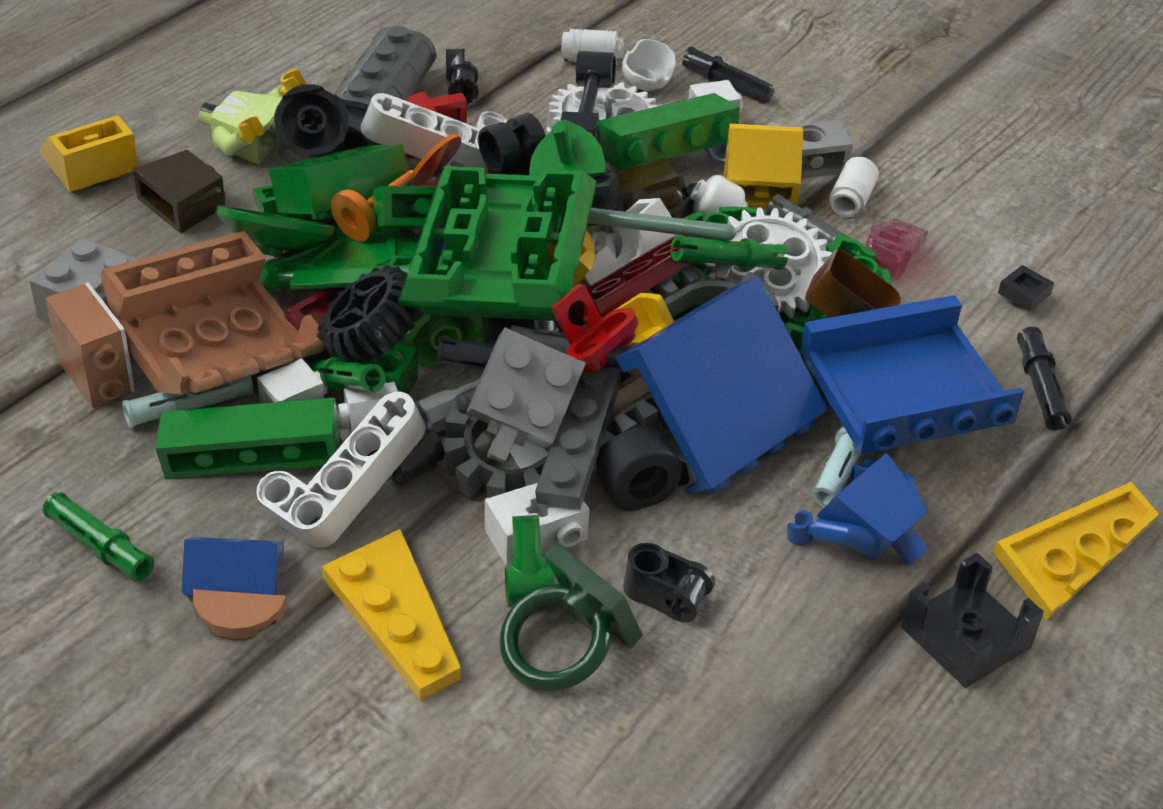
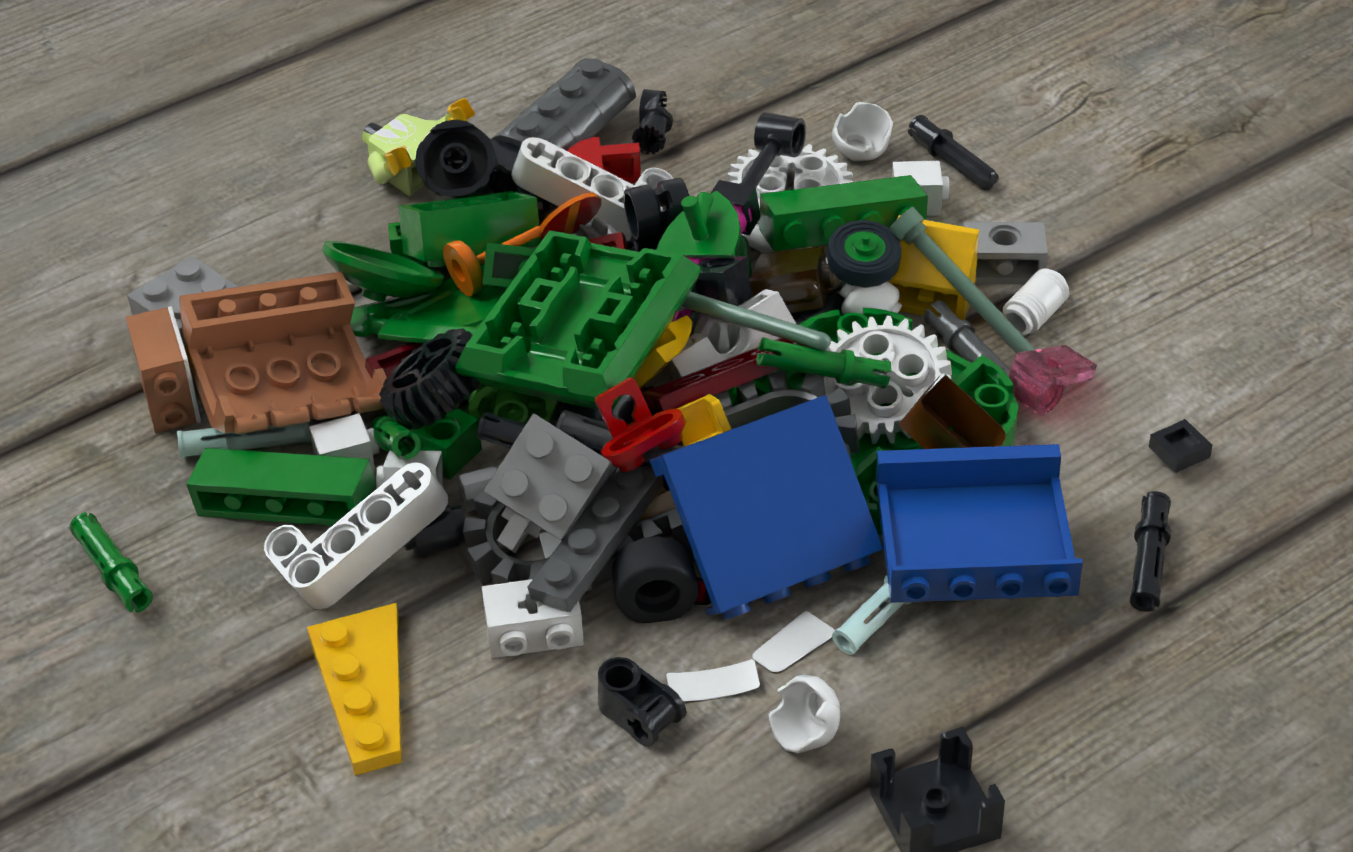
camera: 20 degrees right, 0 degrees up
yellow slope [40,115,138,192] -> none
dark brown torso [133,150,226,234] -> none
blue panel [182,537,284,596] -> none
nougat tile [193,589,288,639] -> none
dark green tile [500,542,643,691] -> none
green pin [505,515,555,607] -> none
white head [561,29,624,63] -> none
blue torso [787,453,929,565] -> none
yellow wing [992,482,1159,621] -> none
none -> white sticker [666,659,760,702]
none -> white sticker [752,611,835,672]
none -> white hair [769,674,840,754]
none -> black wheel [826,220,902,288]
none -> sand green piece [889,207,1040,366]

